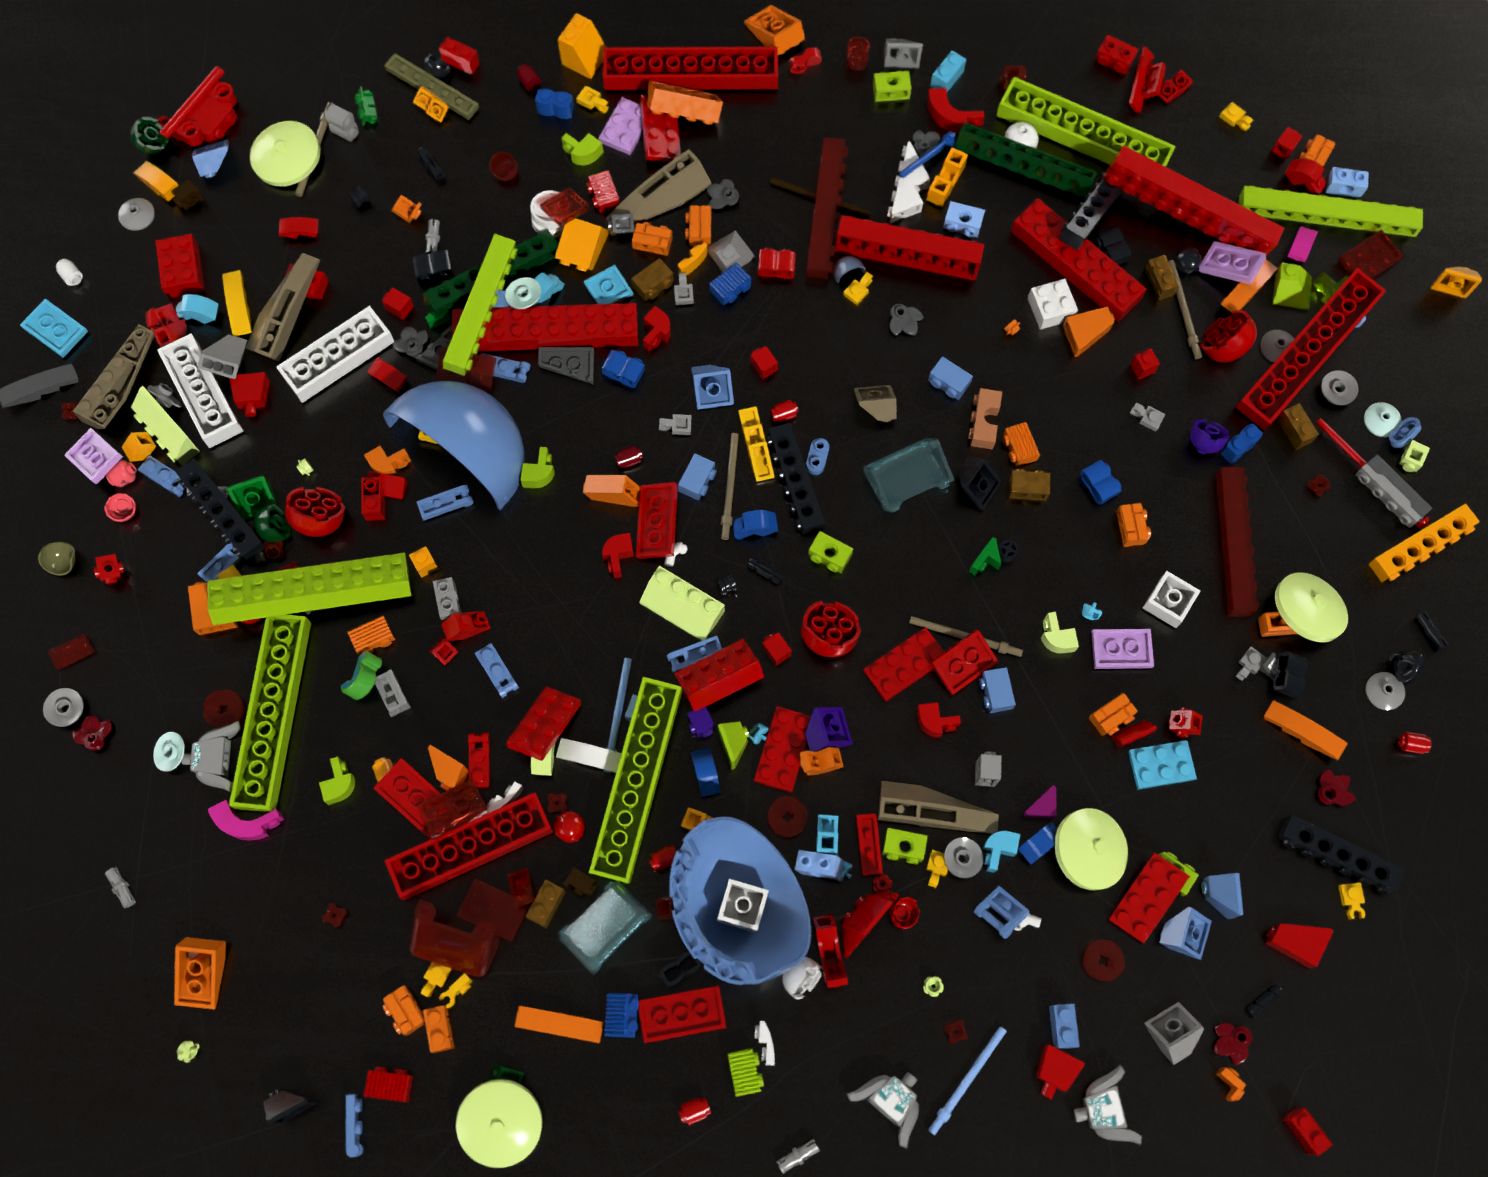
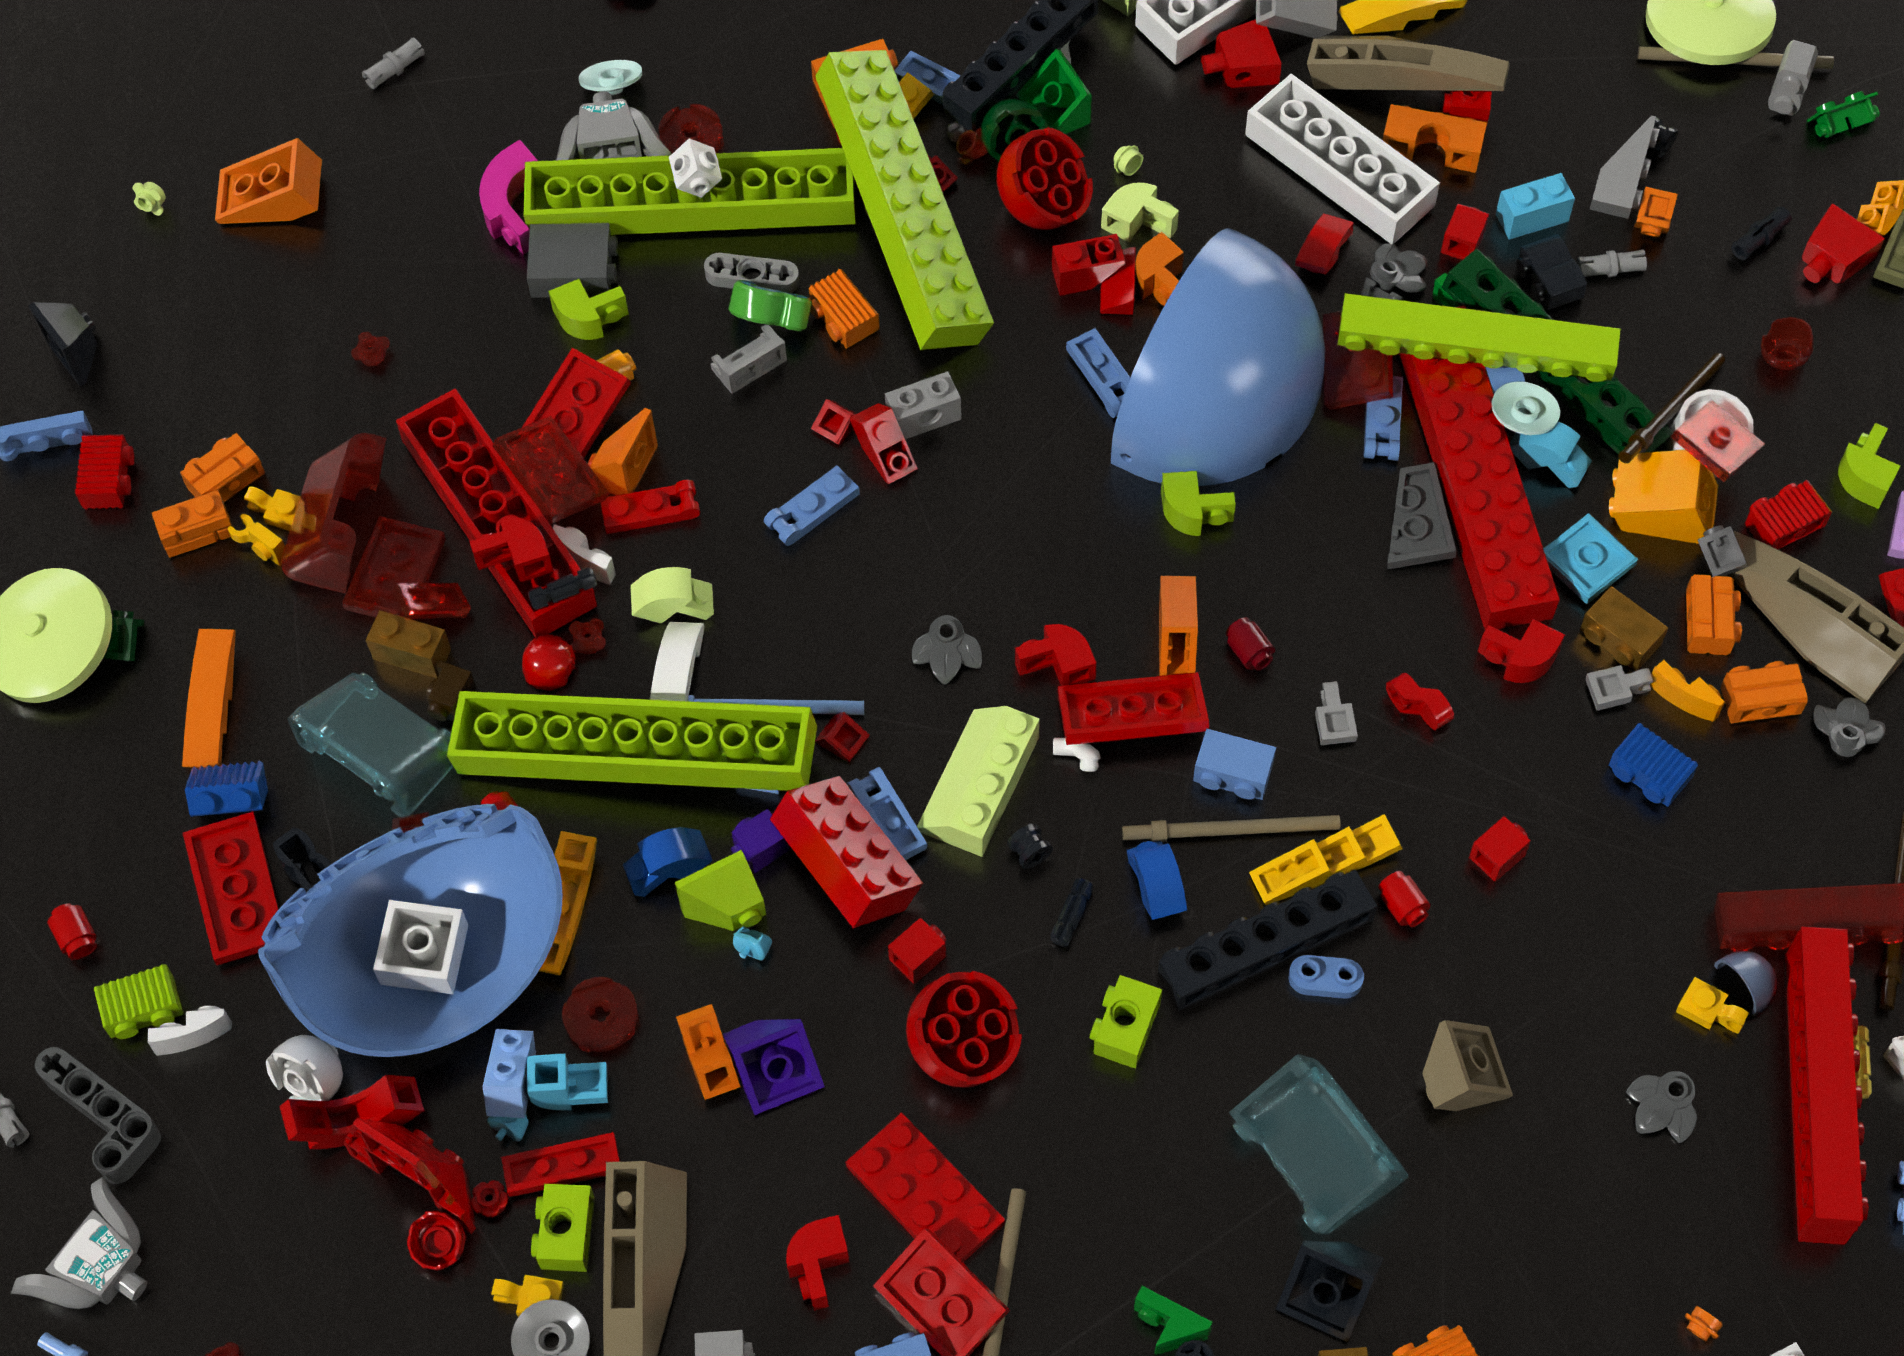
camera: 85 degrees right, 10 degrees down
red slope [279,217,318,239] -> none
light orange brick [409,546,438,578] -> none
red plate [507,686,581,761] -> none
blue brick [602,350,645,388] -> none
medium blue slope [691,365,734,409] -> none
light grey slope [707,231,755,273] -> none
red plate [754,706,811,793] -> none
red brick [758,248,796,279] -> none
yellowish green plate [923,976,944,997] -> none
medium blue brick [928,356,973,400] -> none
nougat arch [968,388,1002,450] -> none
none -> dark grey beam [35,1047,161,1184]
none -> red brick [469,517,554,582]
none -> dark grey brick [527,223,618,298]
none -> black axle [528,567,597,610]
none -> white brick [669,138,722,198]
none -> light grey beam [704,253,799,293]
none -> red slope [815,712,870,762]
none -> dark grey plate [912,615,982,685]
none -> yellowish green brick [1101,183,1179,242]
none -> orange arch [1383,104,1487,173]
none -> red piece [1386,673,1454,730]
none -> medium azure brick [1495,173,1575,240]
none -> light grey slope [1590,115,1660,219]
none -> dark brown bar [1618,353,1725,464]
none -> red torso [1801,204,1885,284]

